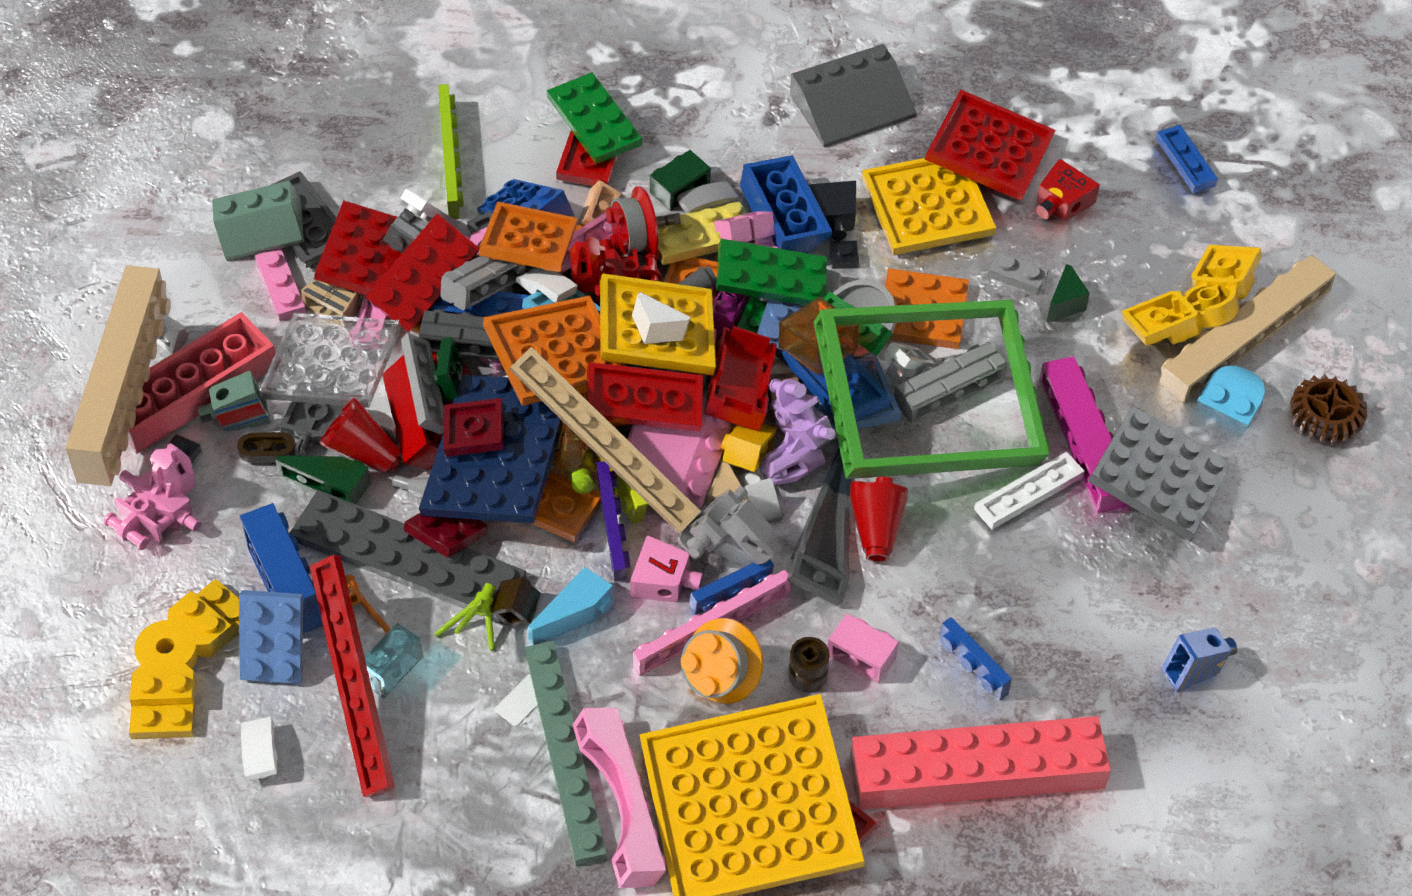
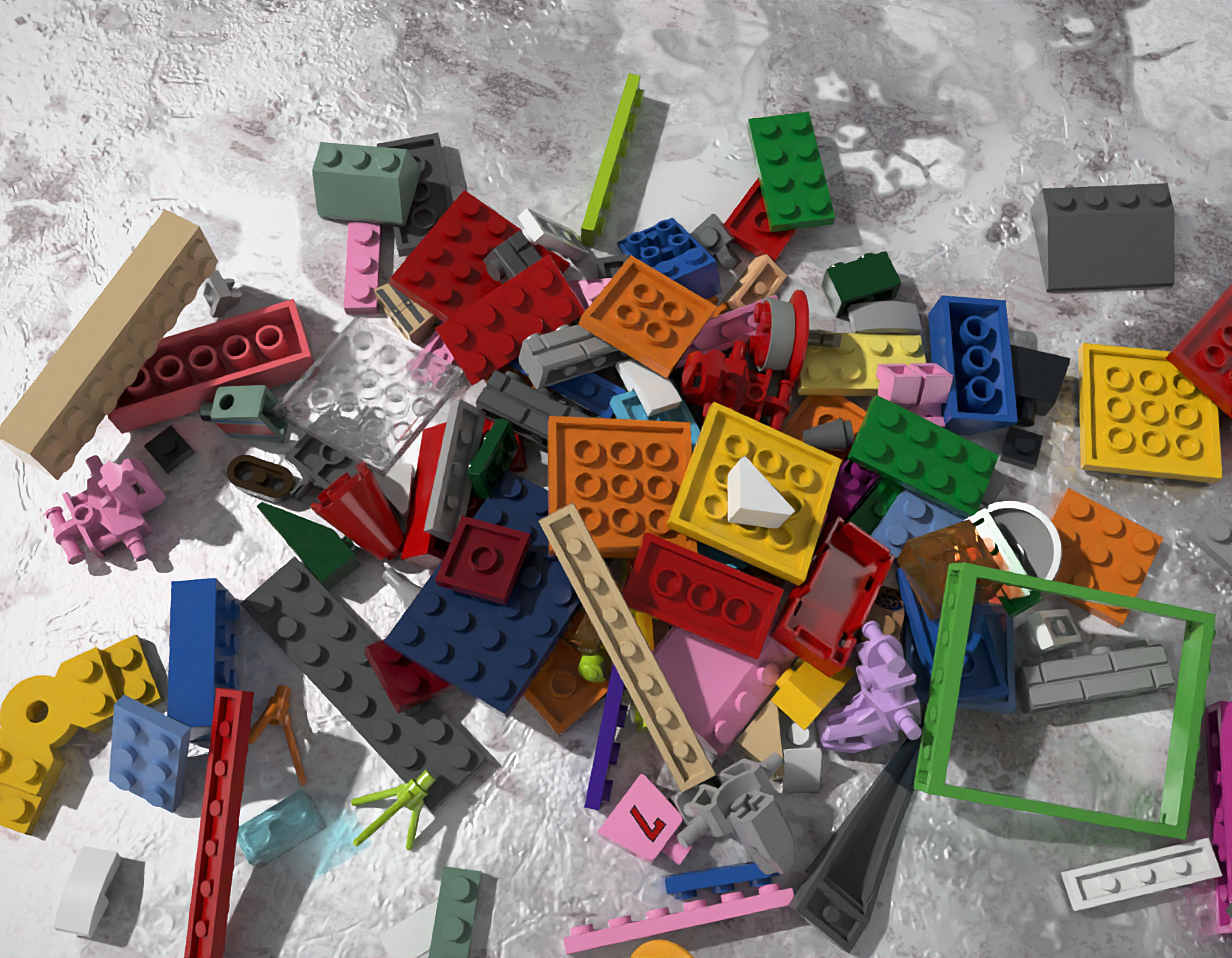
camera: 20 degrees right, 15 degrees up
dark brown brick [490,577,541,627] -> none
medium azure slope [527,567,614,645] -> none
red cone [850,476,908,562] -> none
none -> dark grey plate [690,214,742,271]

